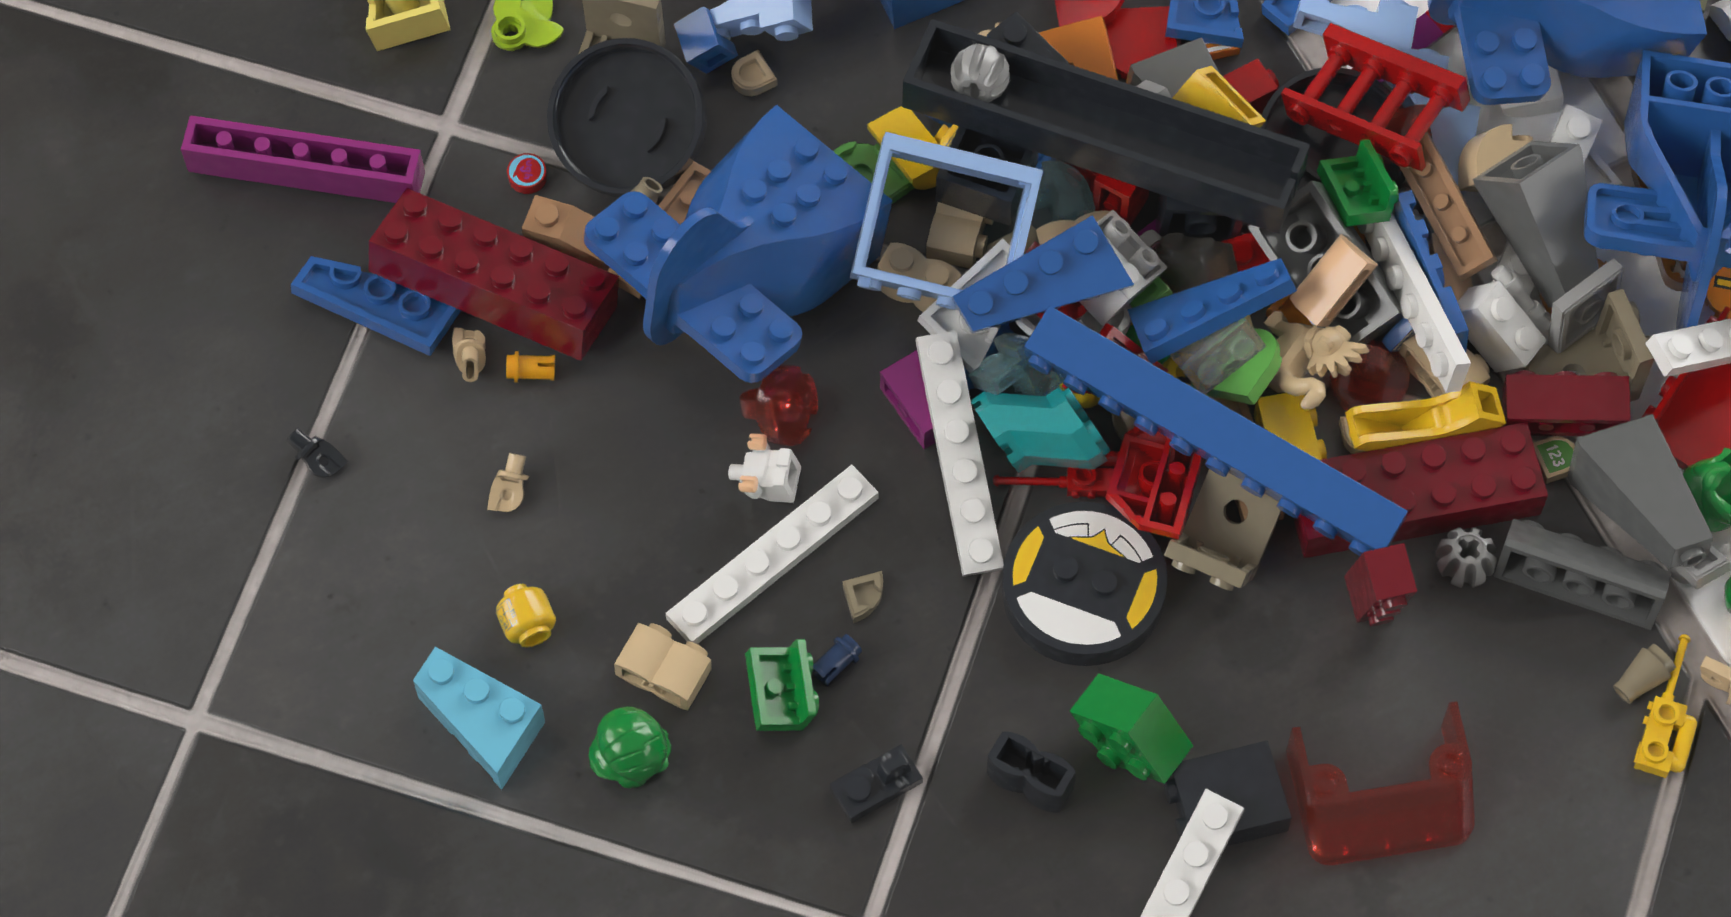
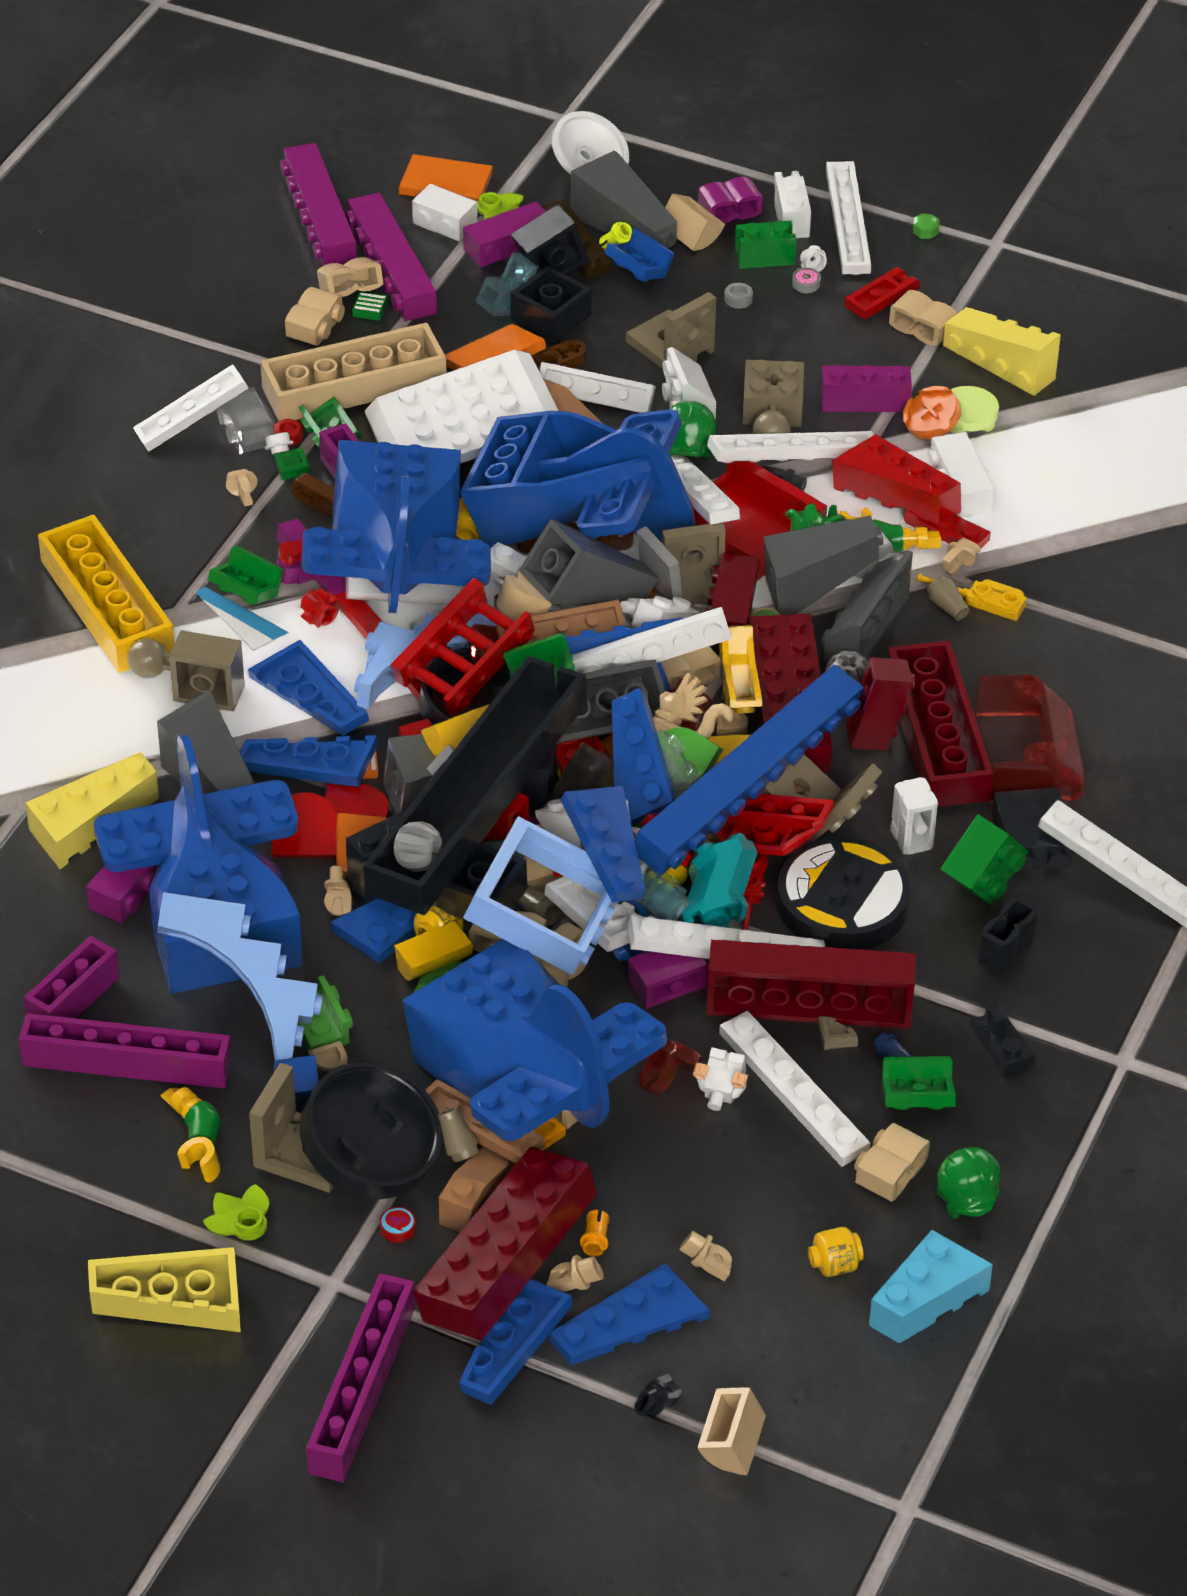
camera: 85 degrees left, 20 degrees down
light nougat brick [1290,234,1378,327] -> none
none -> bright green bracket [297,975,353,1050]
none -> blue wing [549,1263,710,1365]
none -> tan brick [698,1387,766,1475]
none -> dark red brick [706,939,916,1029]
none -> dark red brick [887,640,994,807]
none -> white brick [891,777,938,855]

